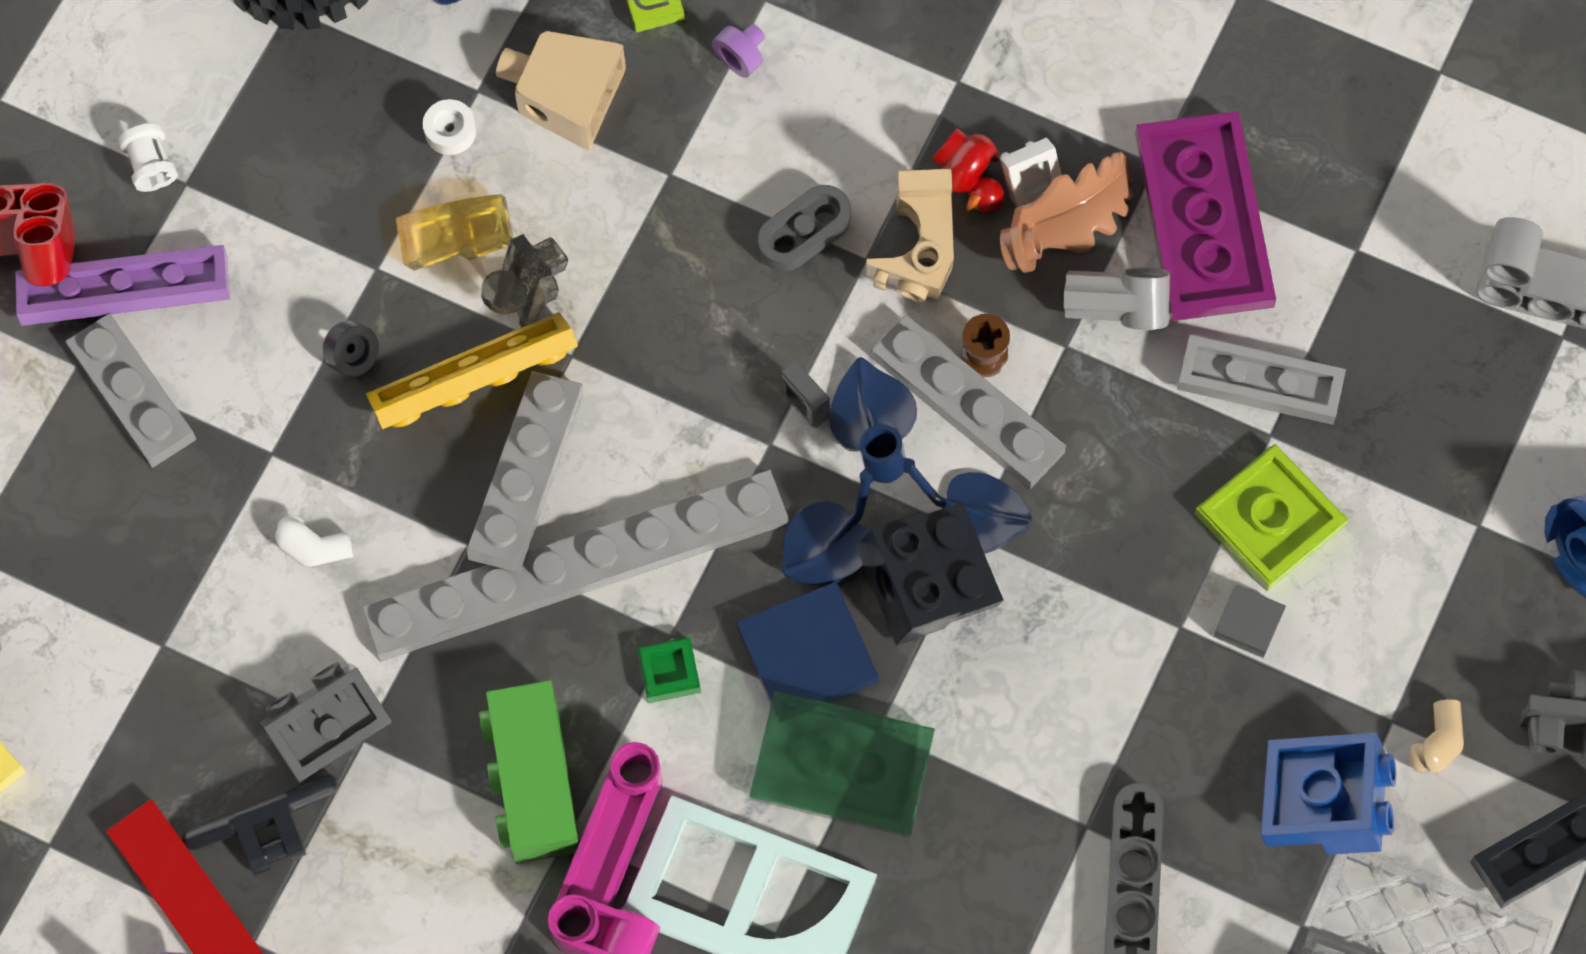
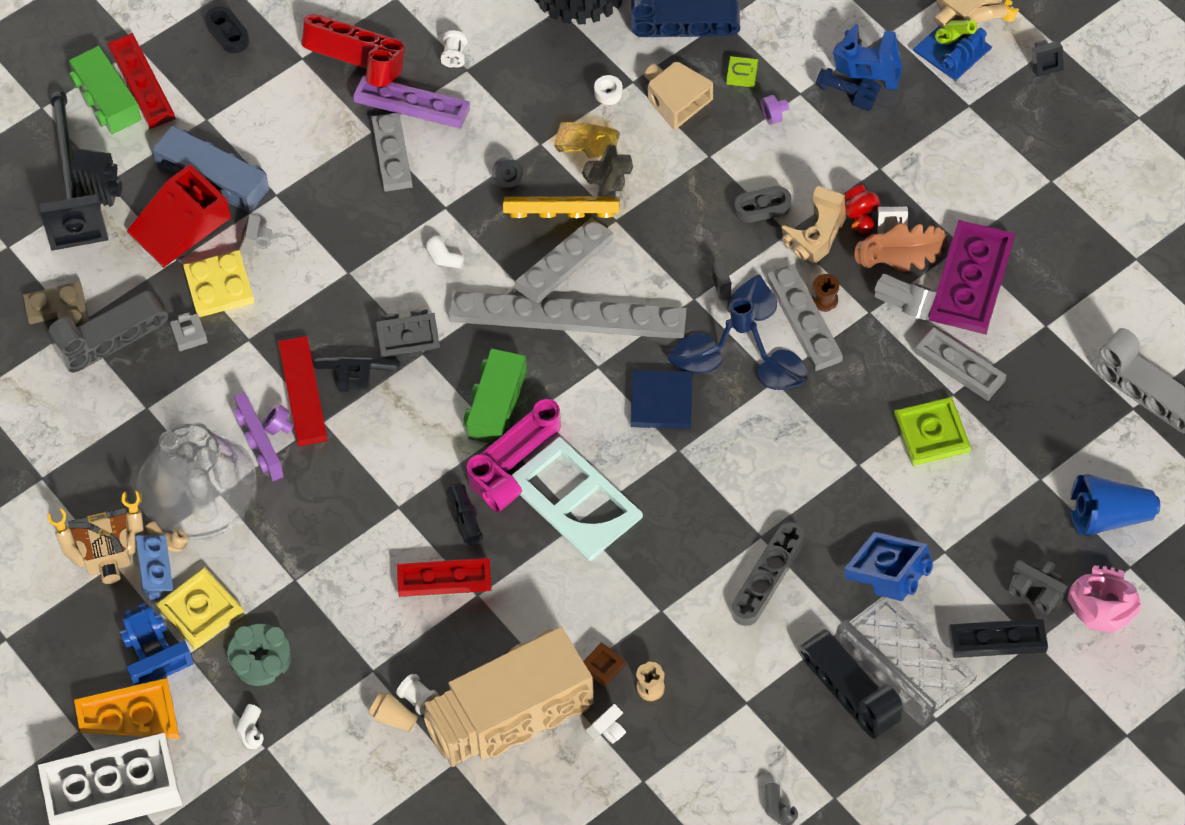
camera: 25 degrees right, 10 degrees down
green tile [637,637,701,703] -> none
clear green tile [749,690,935,838] -> none
black brick [856,502,1004,646] -> none
dark grey tile [1213,585,1286,658] -> none
tan arm [1408,700,1464,773] -> none

